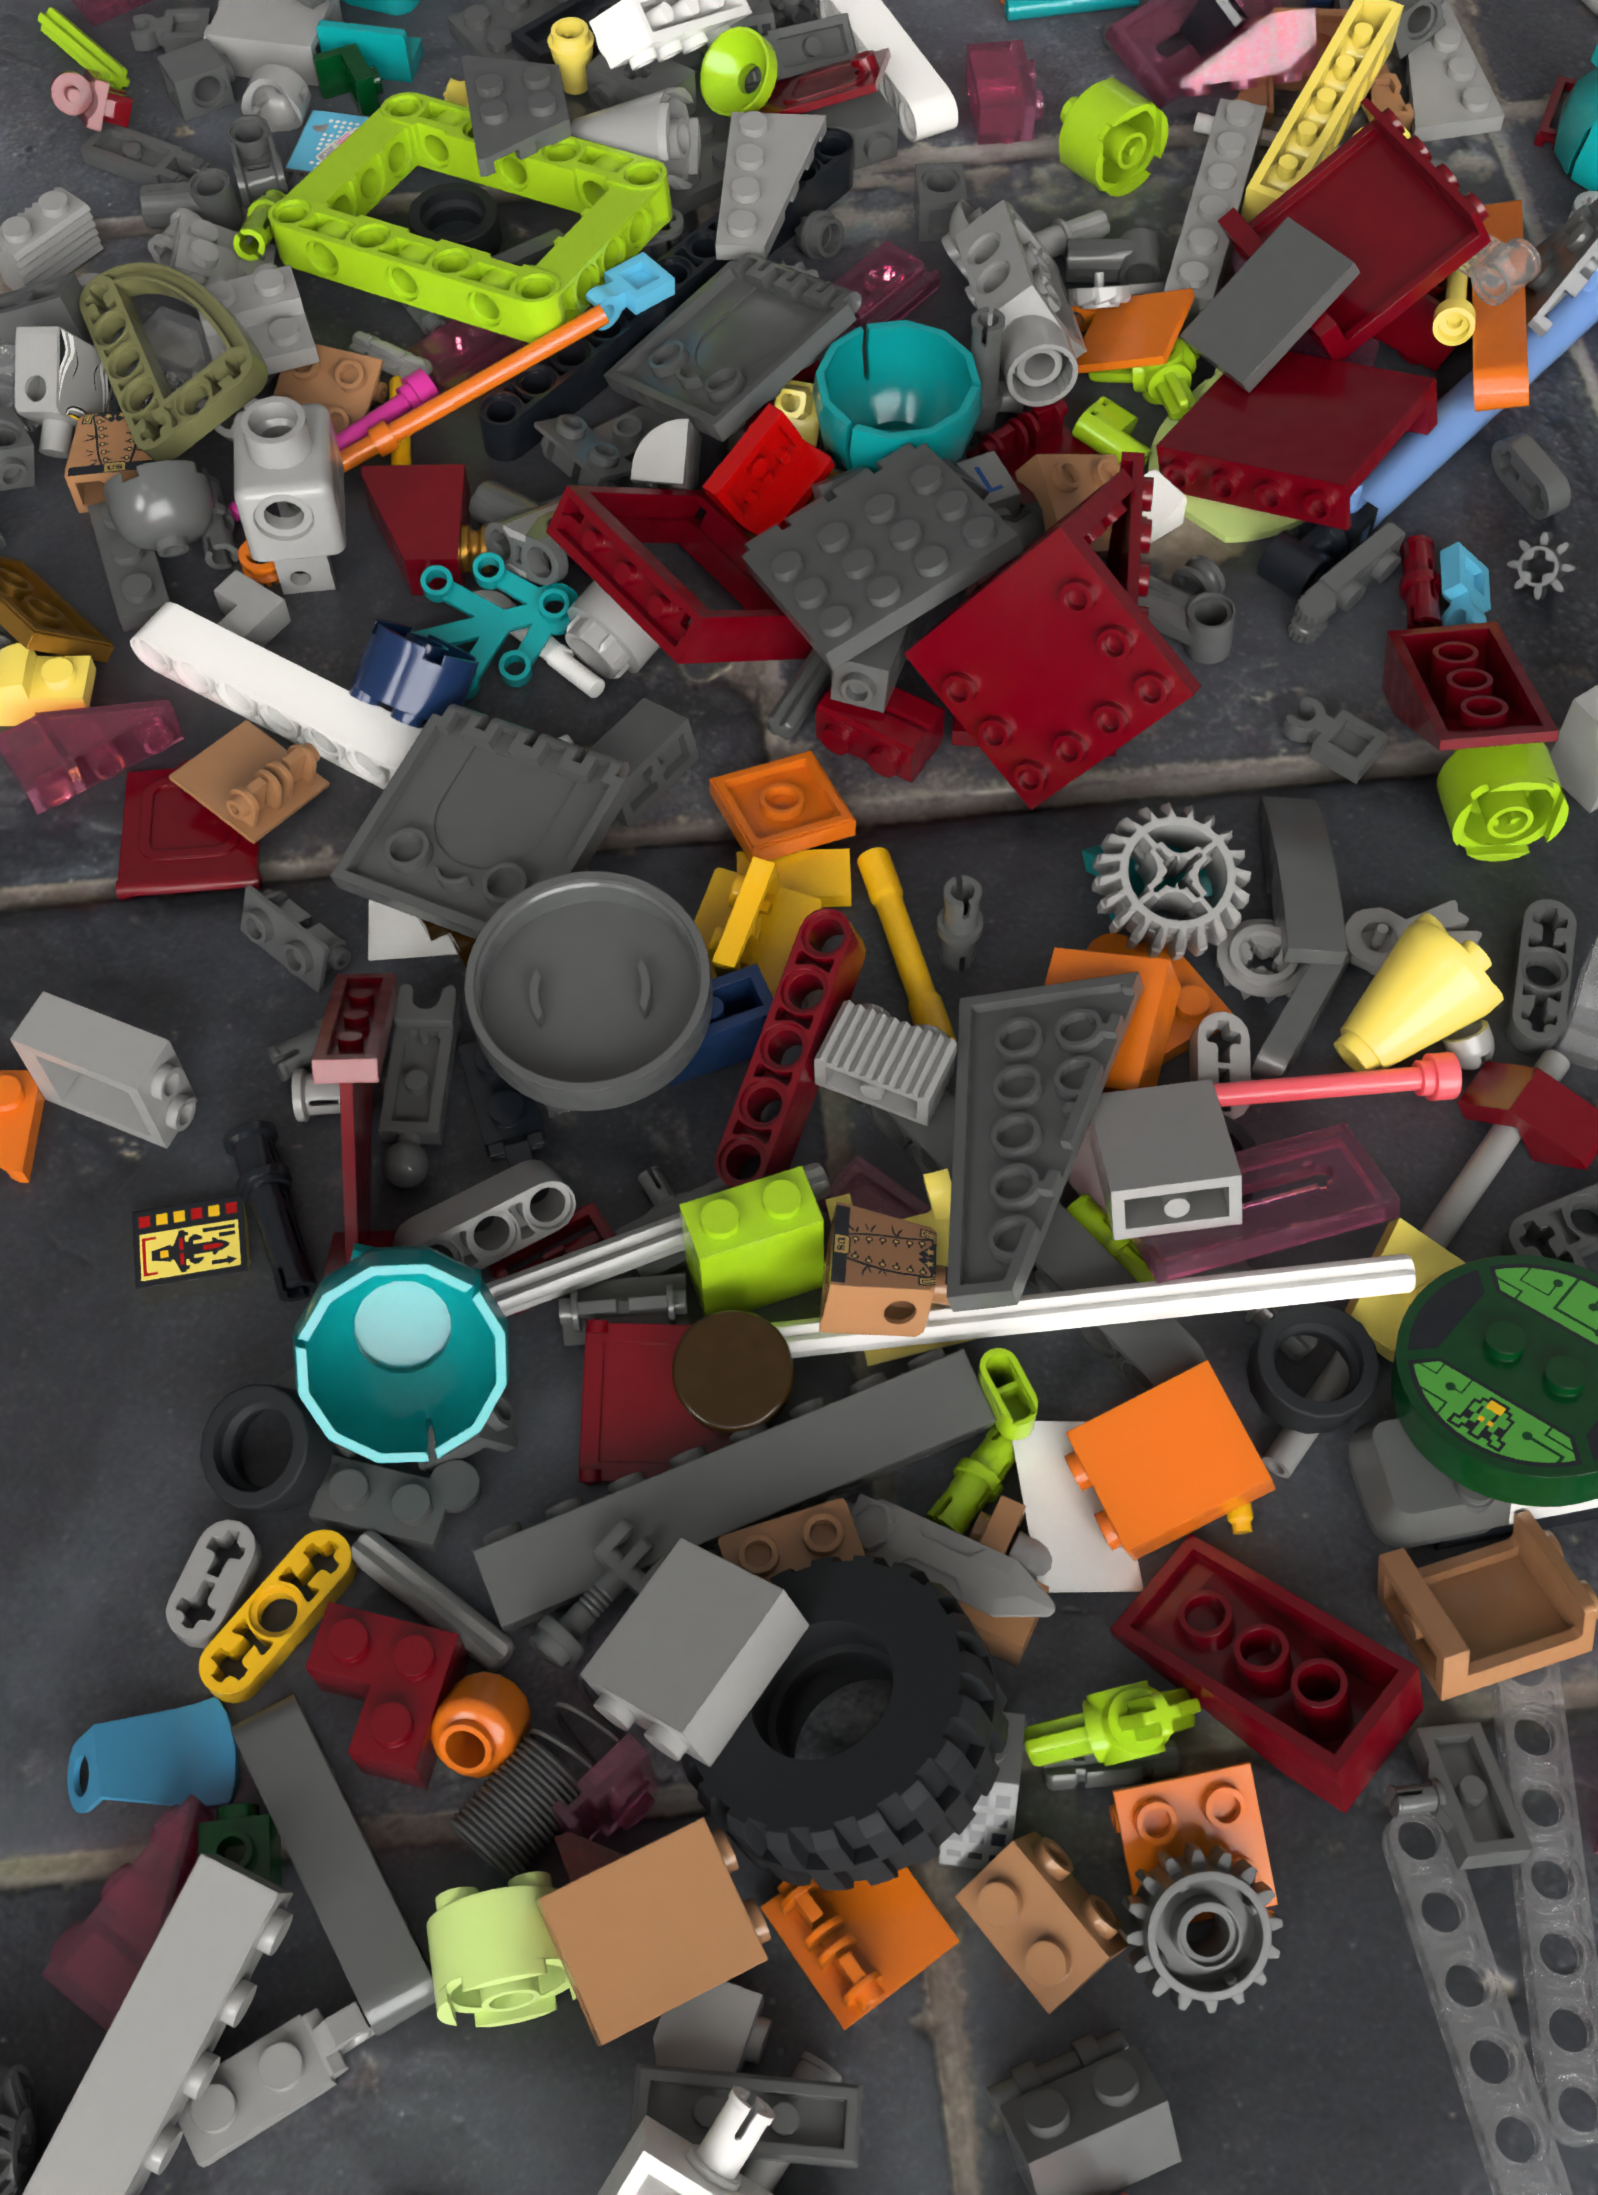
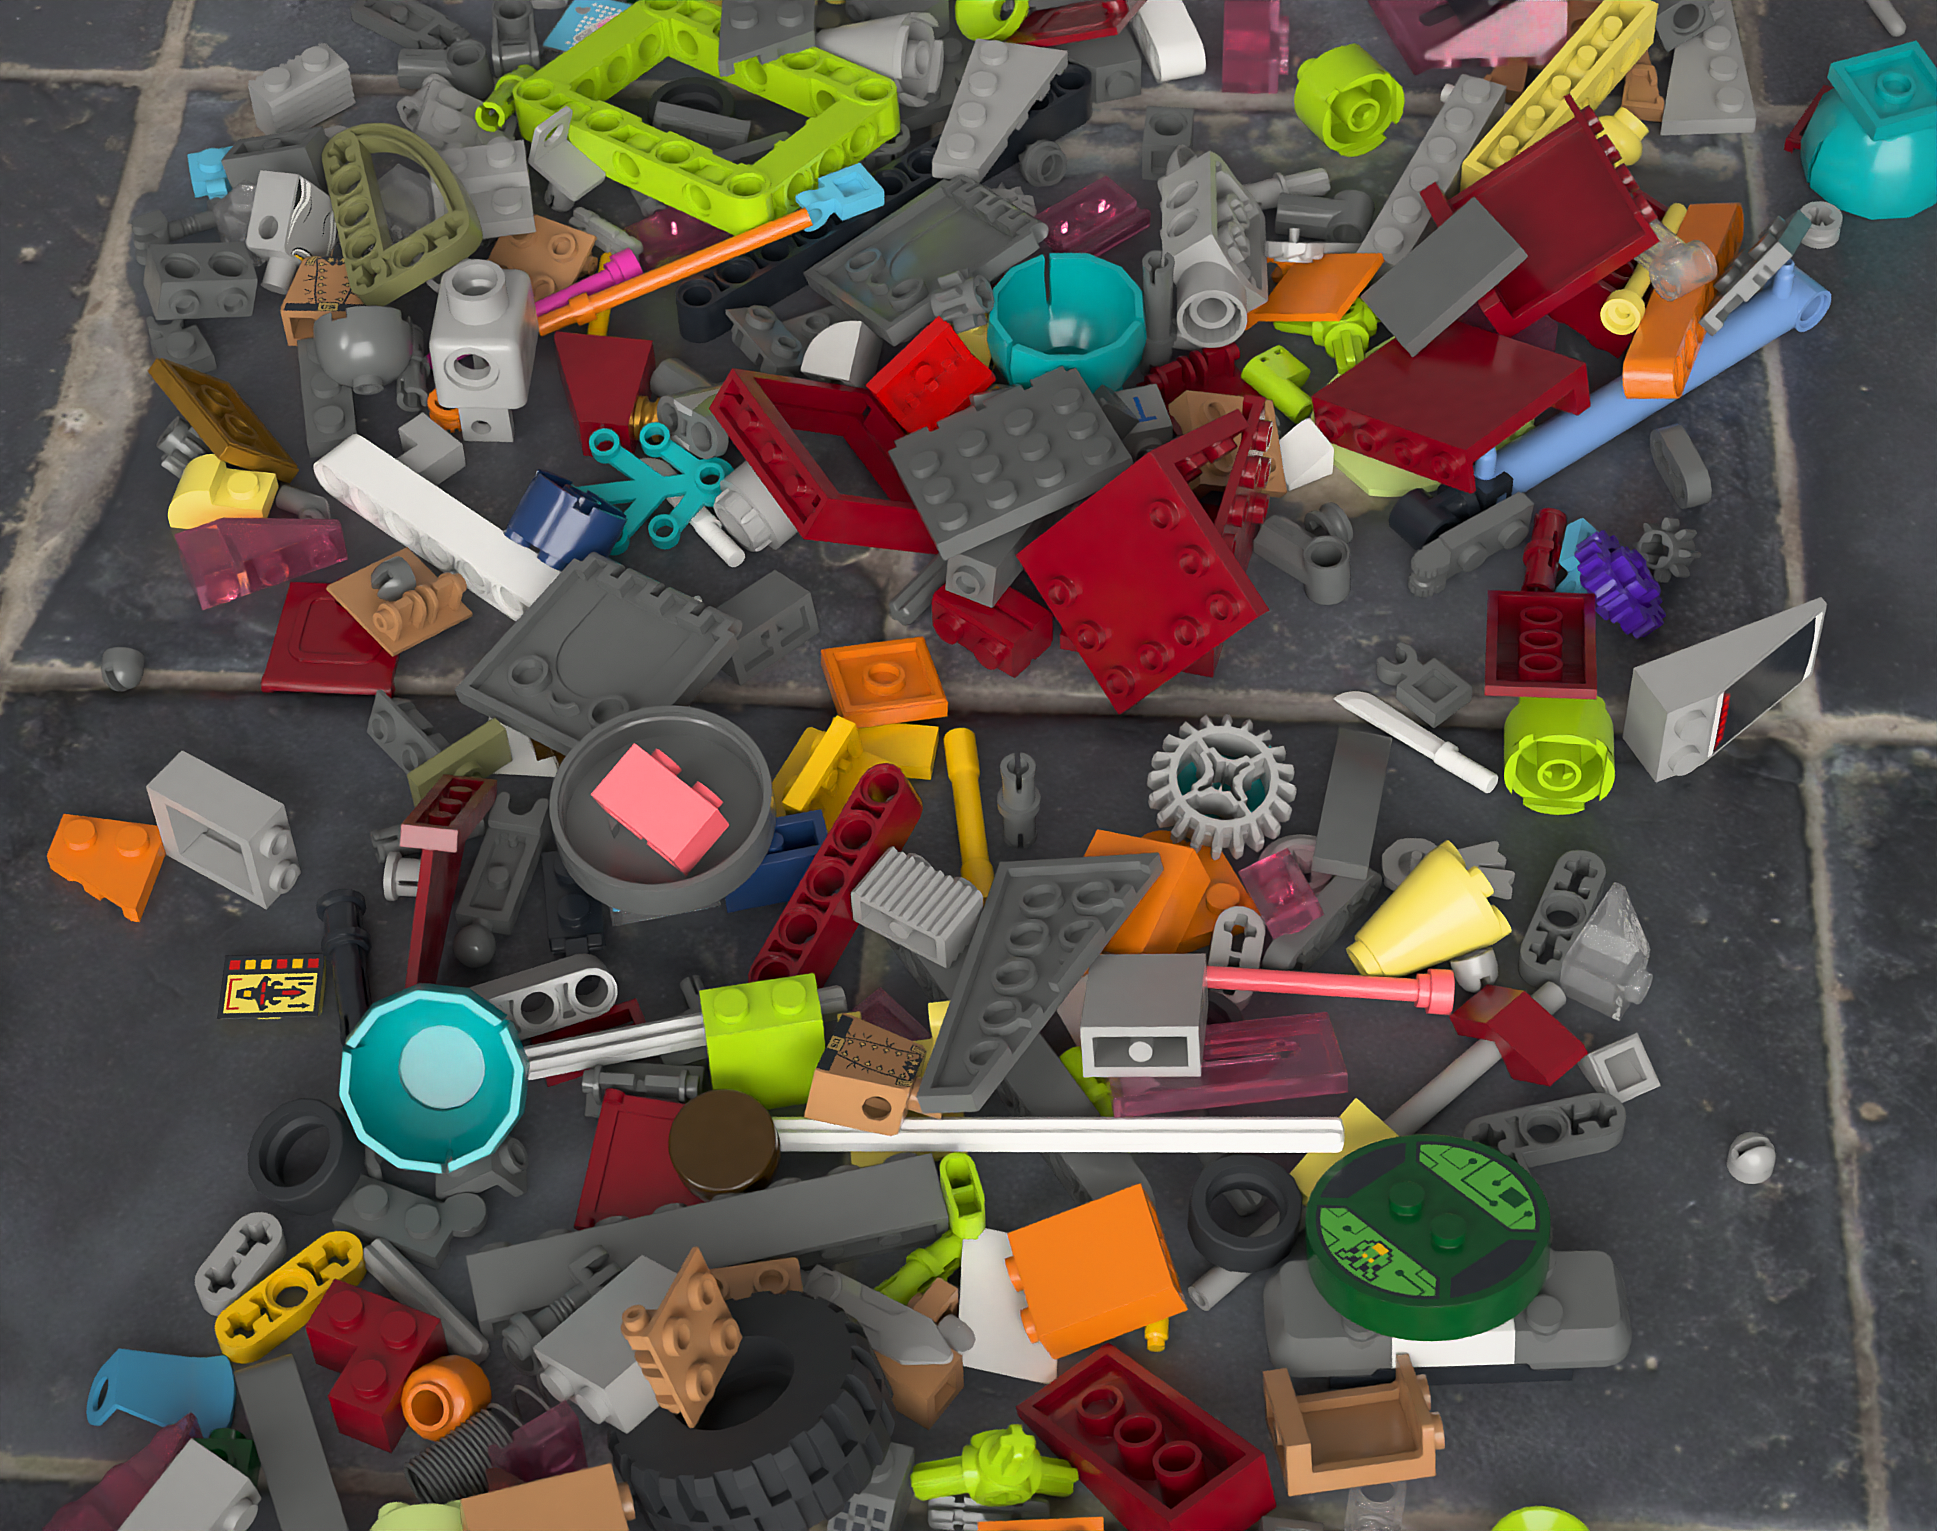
camera: 10 degrees right, 10 degrees down
none -> dark grey arm [276,485,333,540]
none -> dark grey hinge [371,556,416,602]
none -> olive plate [407,718,512,807]
none -> light grey bracket [528,106,606,212]
none -> coral piece [591,743,729,876]
none -> medium nougat hinge [620,1247,743,1428]
none -> dark grey plate [652,101,751,153]
none -> dark grey gear [931,267,994,334]
none -> clear pink plate [1238,847,1324,940]
none -> white piece [1334,691,1498,793]
none -> dark purple gear [1574,530,1666,639]

